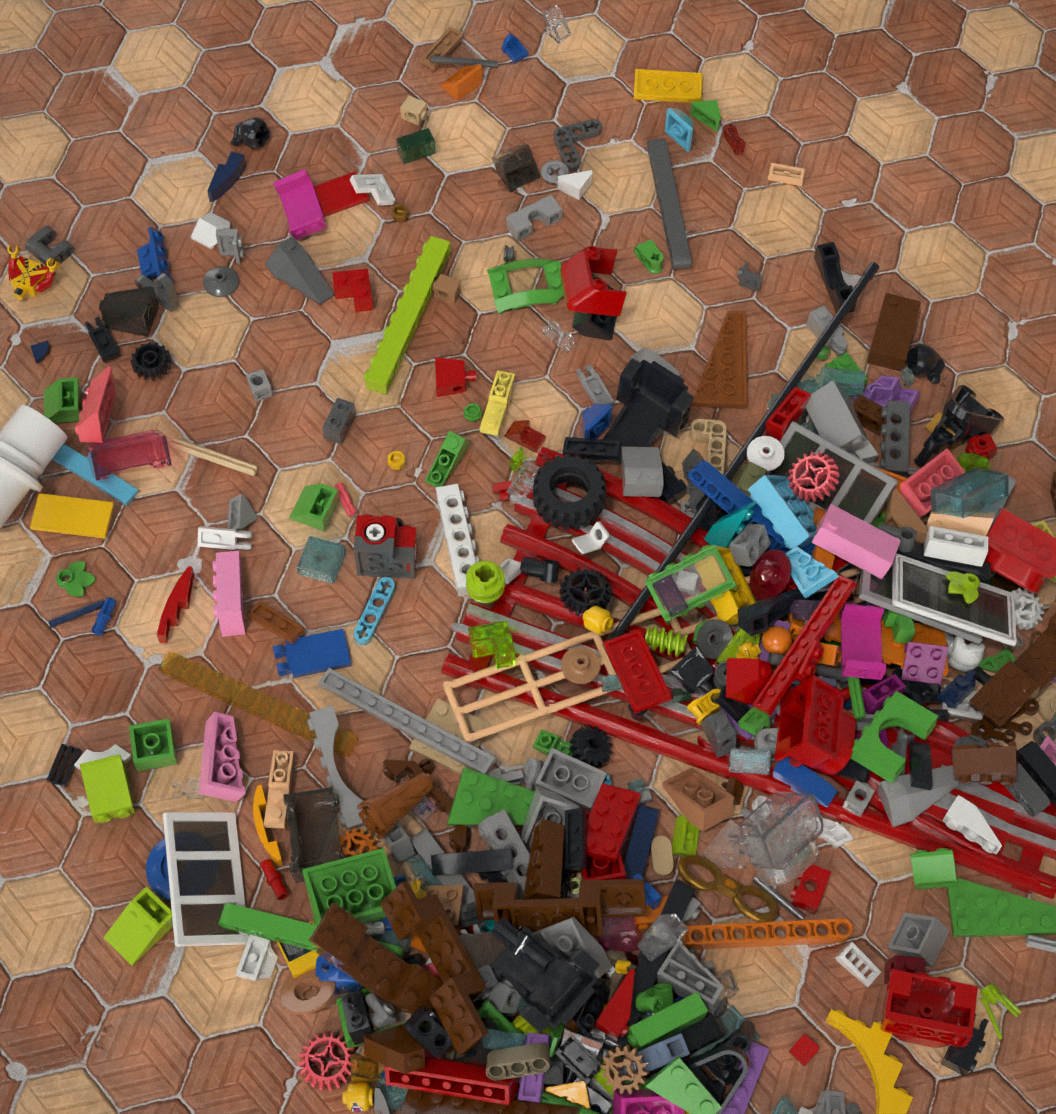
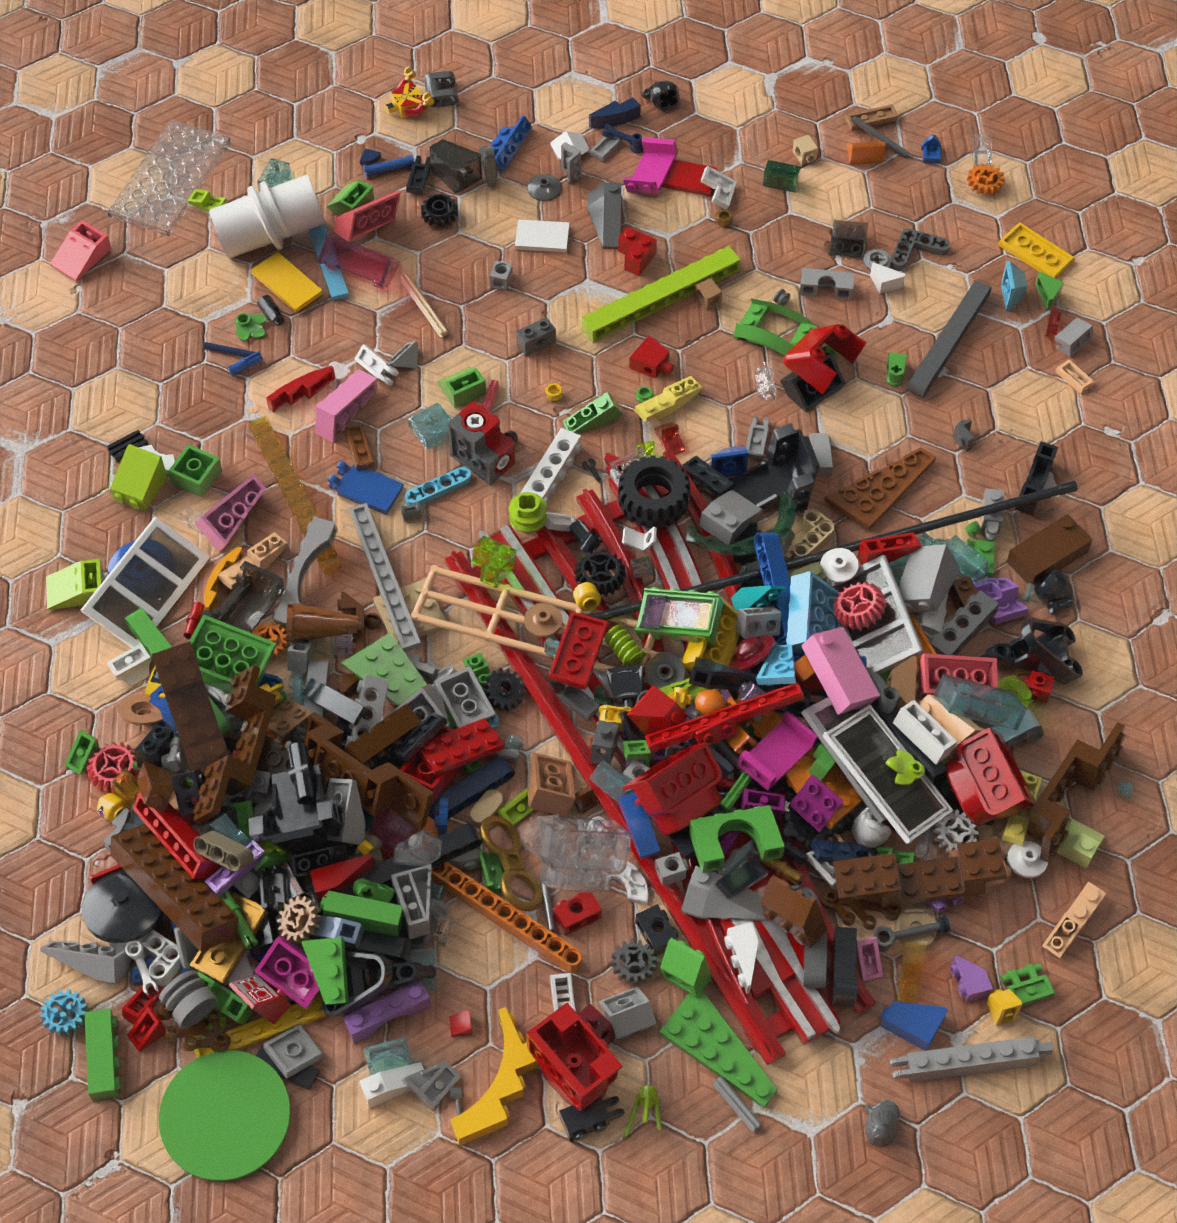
camera: 40 degrees right, 5 degrees down
none -> bright green slope [65,730,99,775]
none -> black hinge [257,295,285,325]
none -> blue pin [363,155,415,179]
none -> dark grey bush [400,501,422,521]
none -> bright green hinge [478,849,504,894]
none -> white tile [515,220,569,253]
none -> dark grey tile [558,685,601,722]
none -> black hand [582,458,601,482]
none -> light grey tile [590,137,623,162]
none -> dark blue brick [602,124,643,153]
none -> dark grey gear [611,939,657,985]
none -> tile [630,556,654,579]
none -> black brick [635,904,679,957]
none -> clear green windscreen [686,490,796,555]
none -> pearl gold pin [762,858,804,885]
none -> orange gear [967,163,1005,196]
none -> light grey hinge [1055,317,1093,358]

